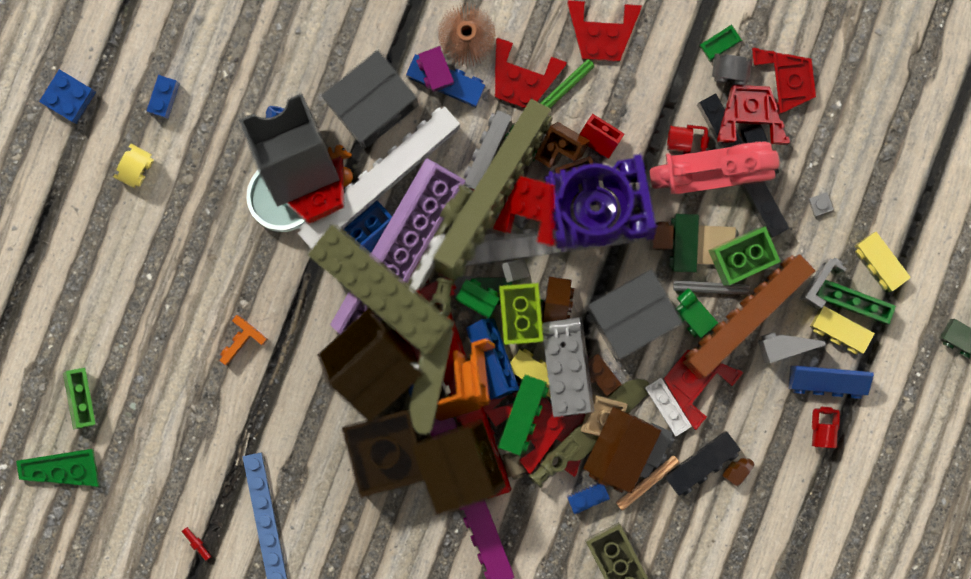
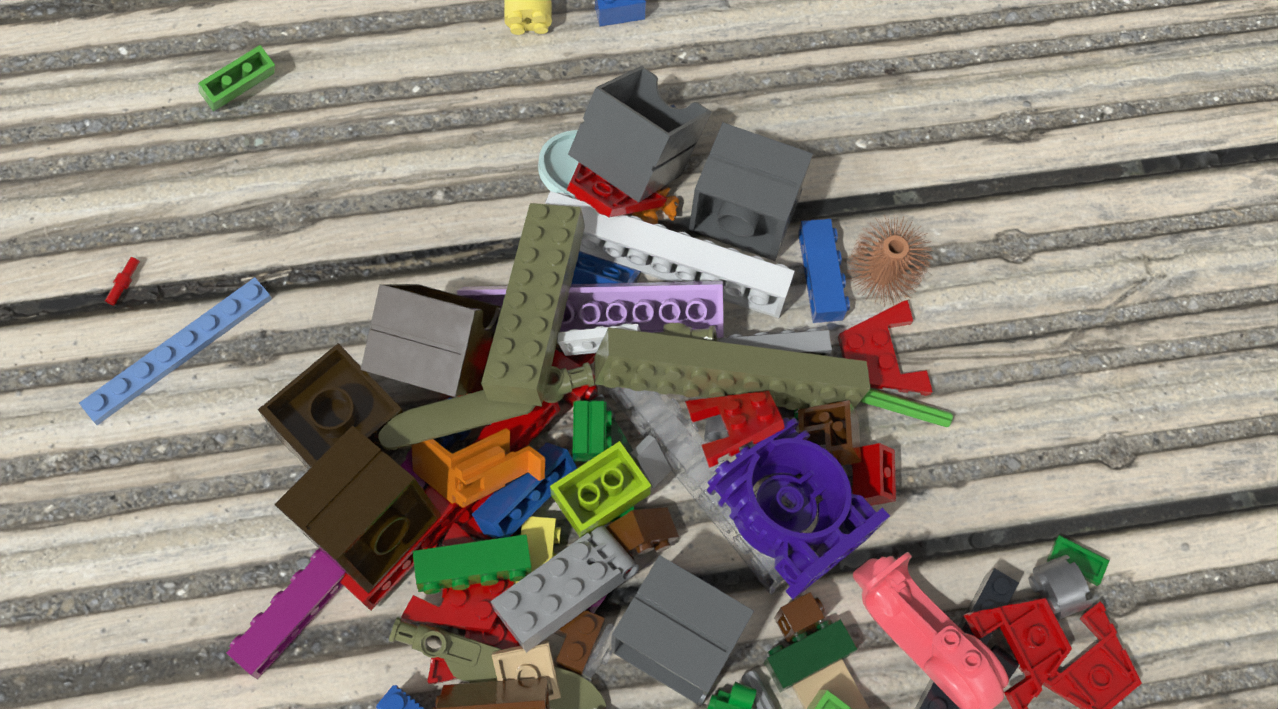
camera: 60 degrees right, 20 degrees down
green wing [16,448,99,487] -> none
orange bracket [219,315,268,365] -> none
magenta brick [416,46,454,92] -> none
dark tan brick [502,452,526,480] -> none
red wing [567,0,642,62] -> none
red piece [667,124,710,154] -> none

